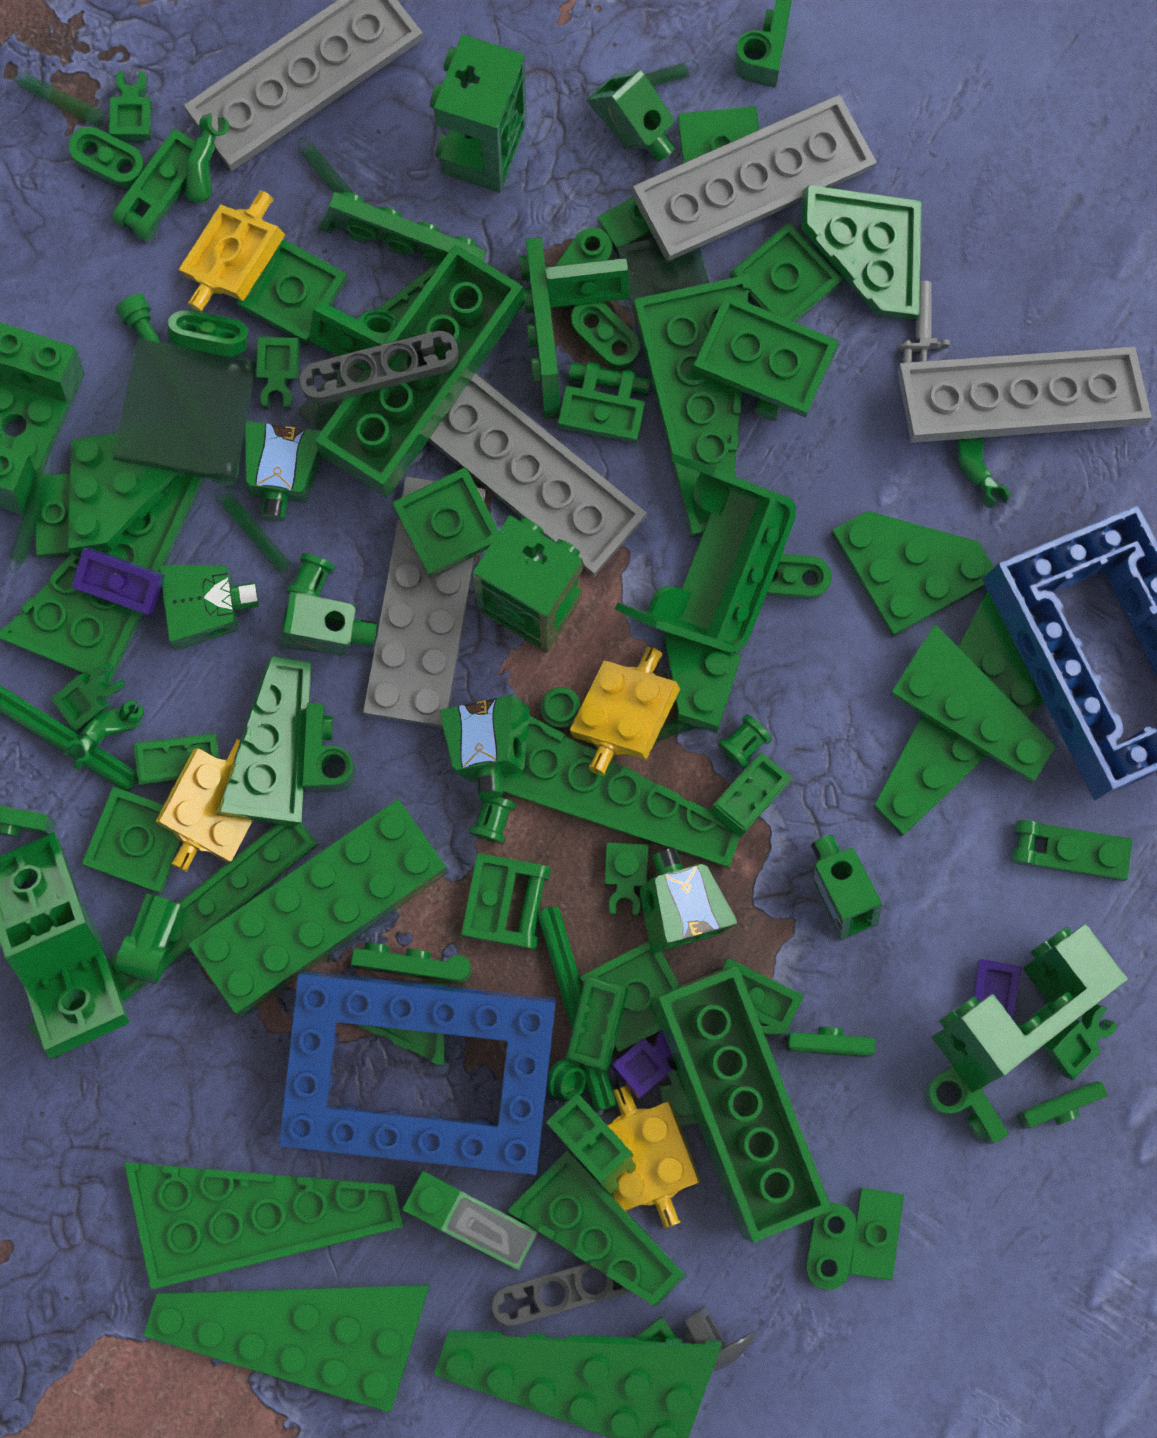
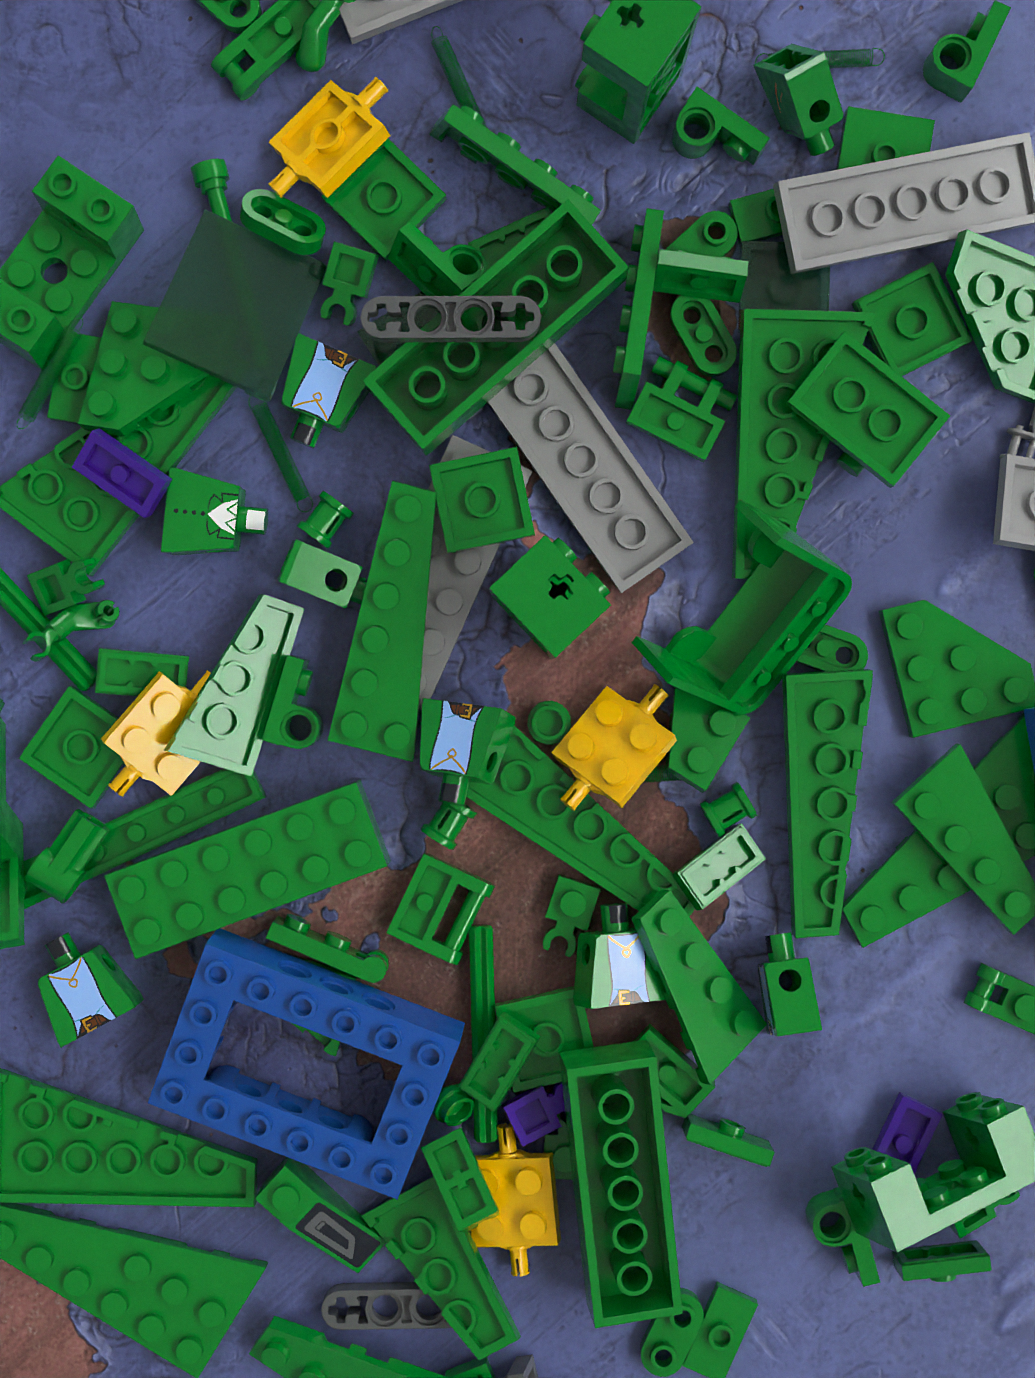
camera: 15 degrees right, 10 degrees up
none -> torso [37,932,144,1048]
none -> green wing [327,480,437,762]
none -> green wing [631,890,767,1085]
none -> green plate [672,87,770,165]
none -> green wing [782,669,873,938]

